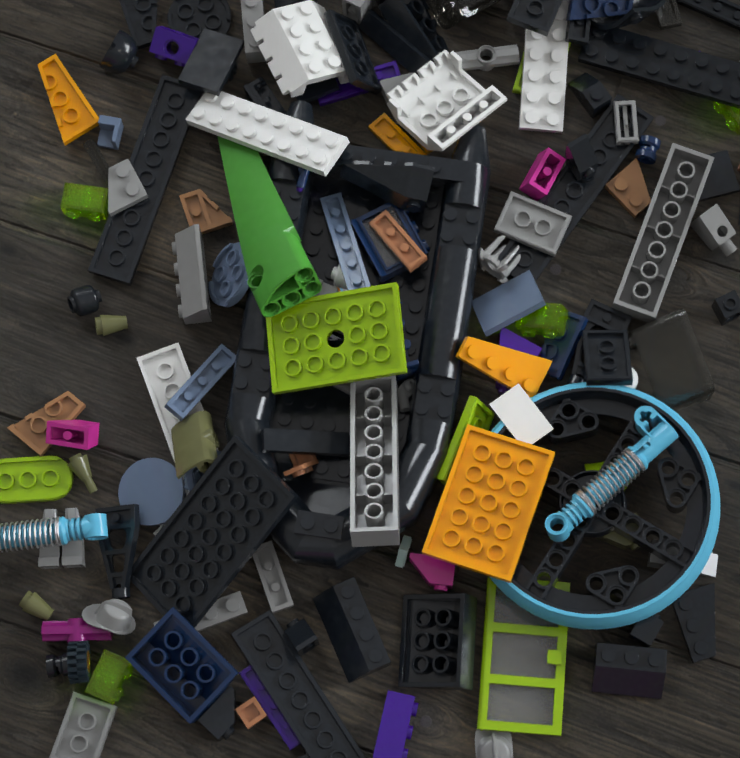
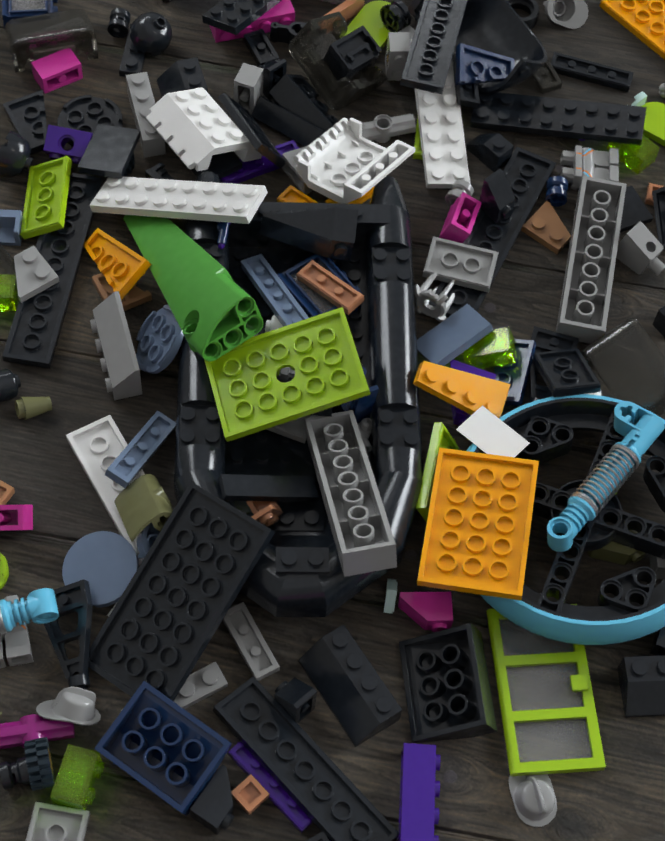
camera: 20 degrees left, 15 degrees down
olive cone [67,453,98,494] -> none
light grey tile [613,100,639,145] -> none
none -> lime tile [20,156,72,239]
none -> light orange wing [84,228,152,300]
none -> light grey wheel [445,179,474,207]
none -> light grey hips [560,145,619,190]

